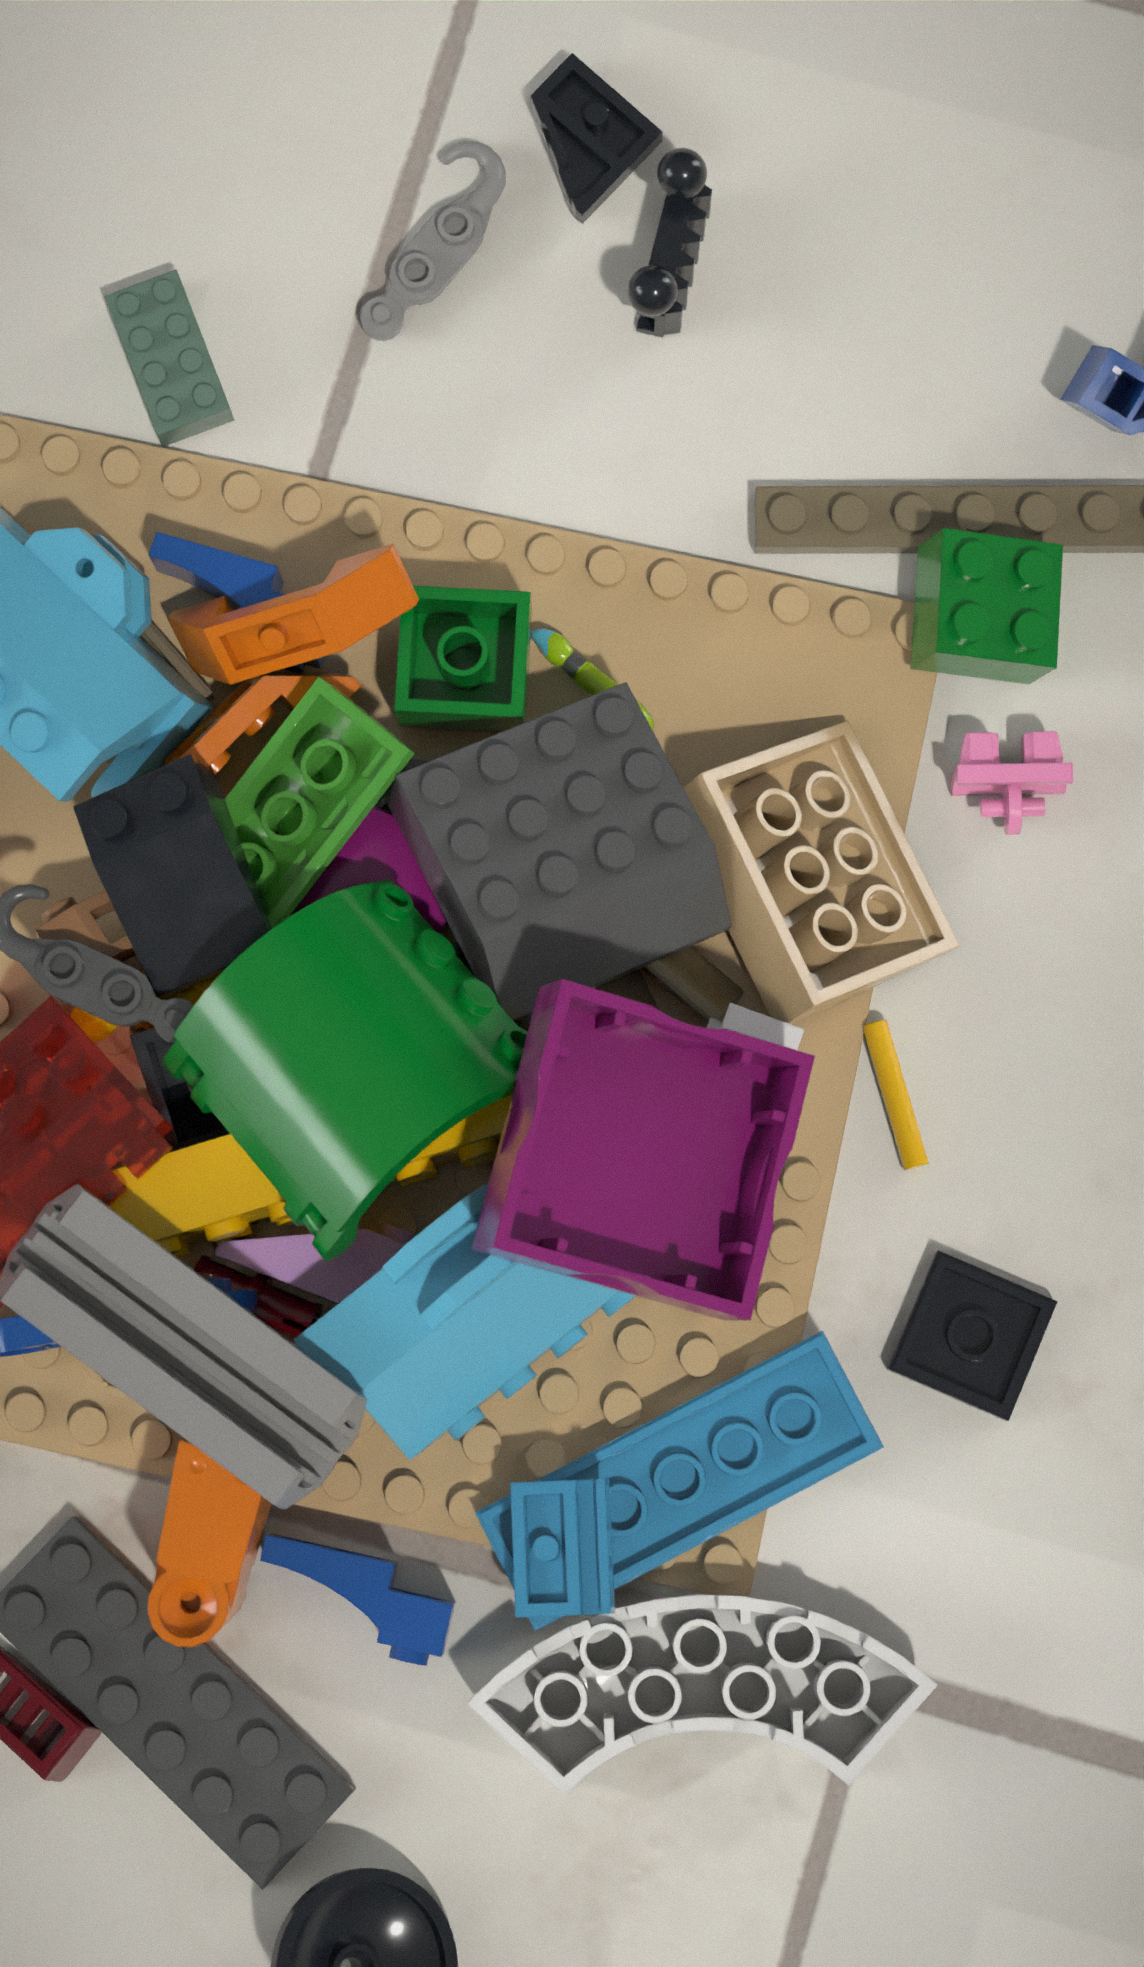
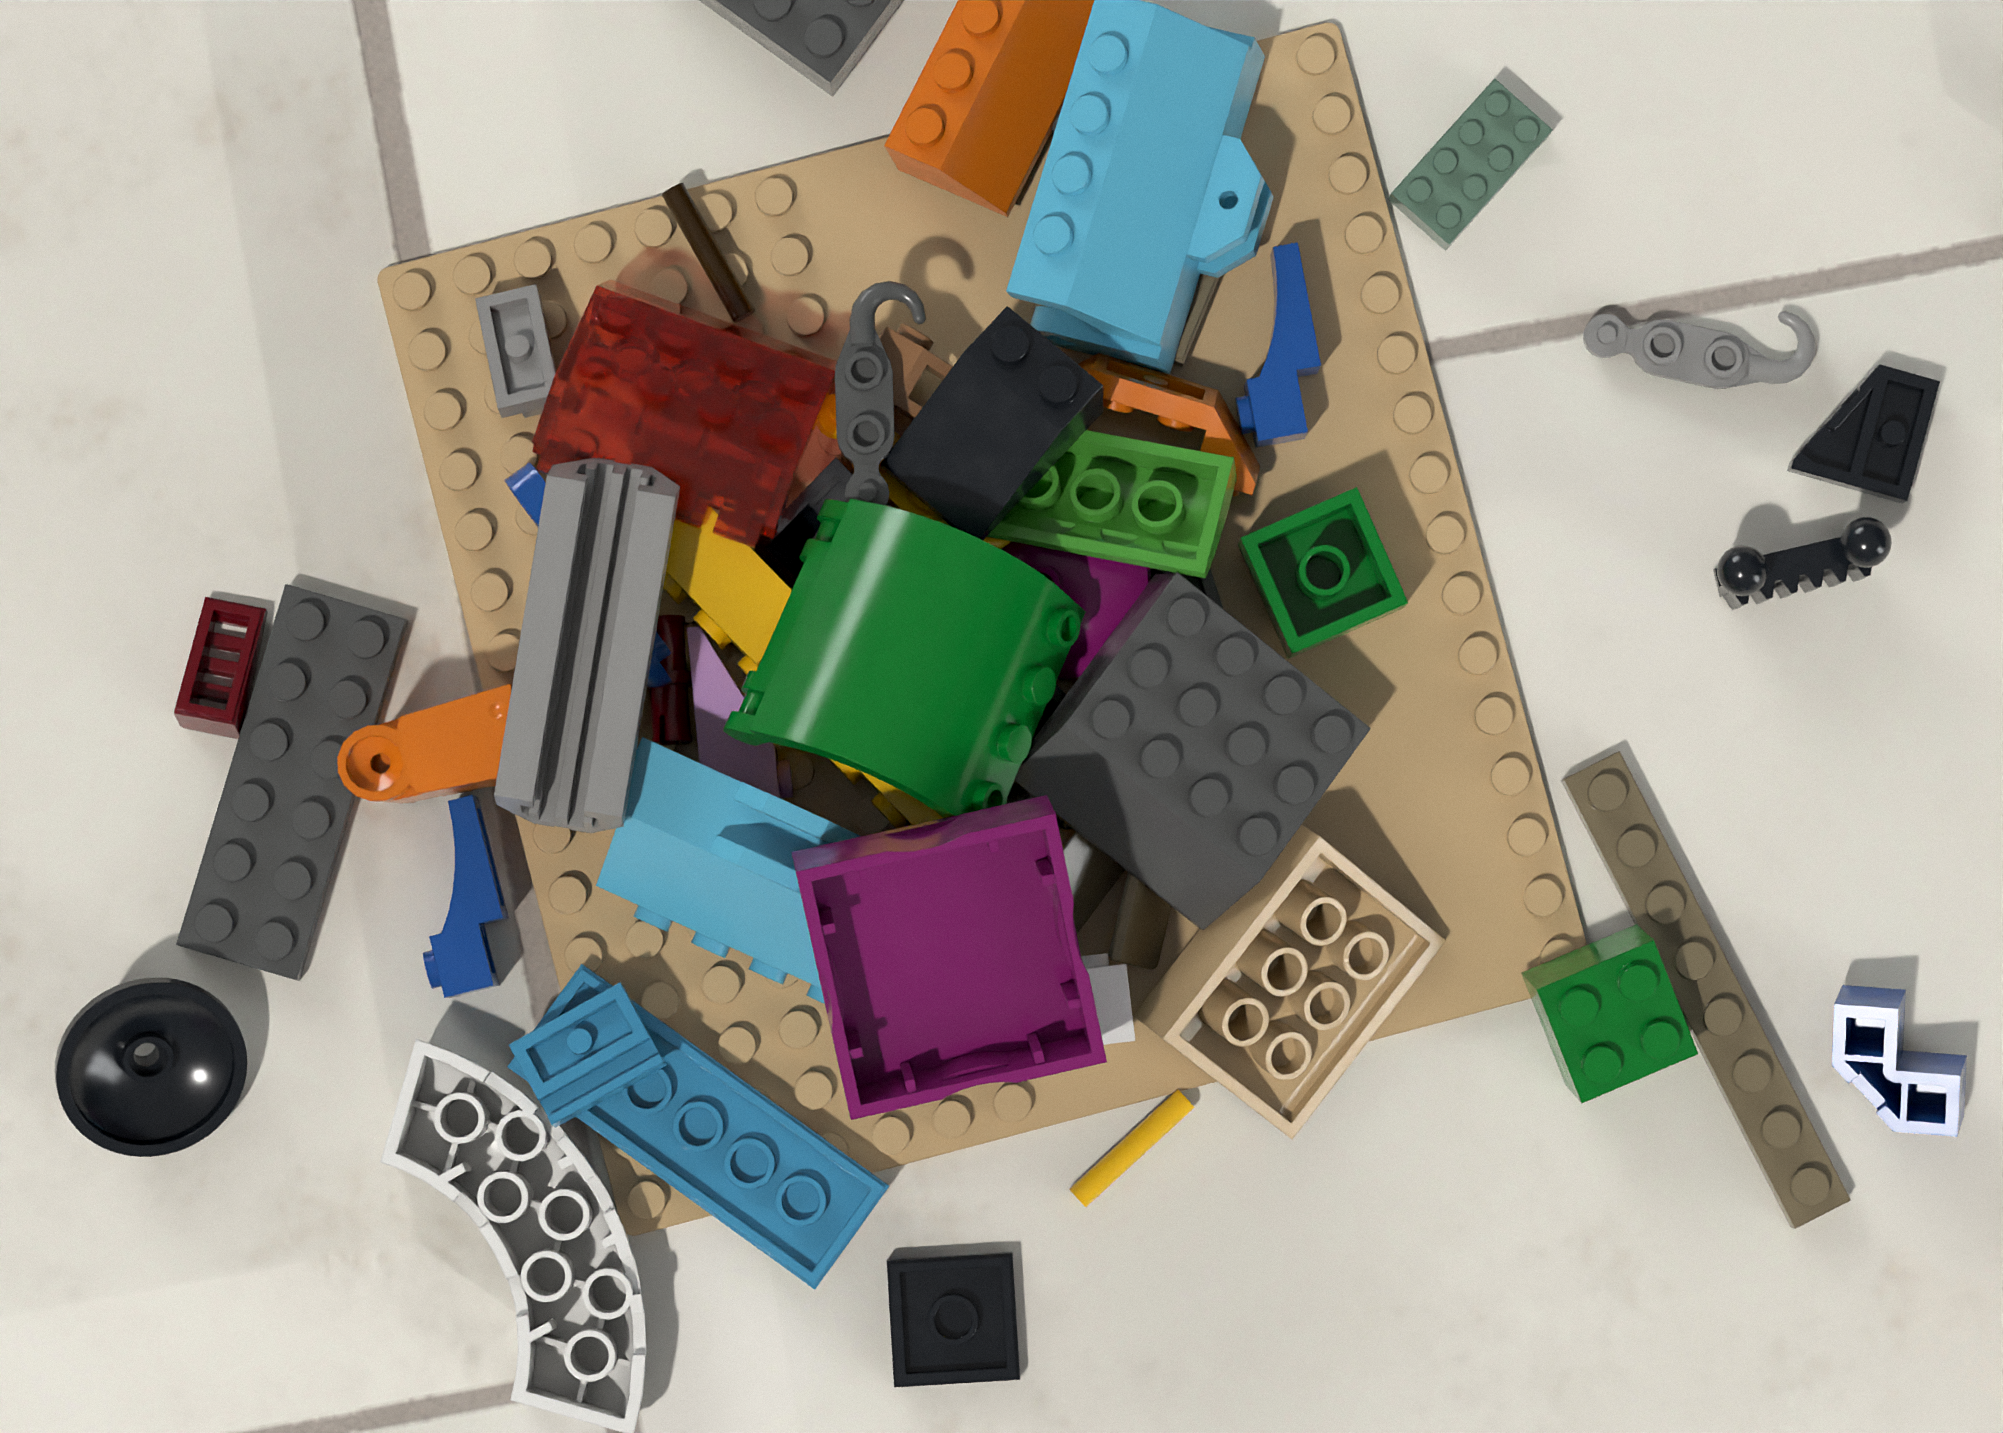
camera: 55 degrees right, 5 degrees up
orange slope [167,544,419,685] -> none
lime piece [531,628,654,730] -> none
bright pink hips [951,731,1073,835] -> none

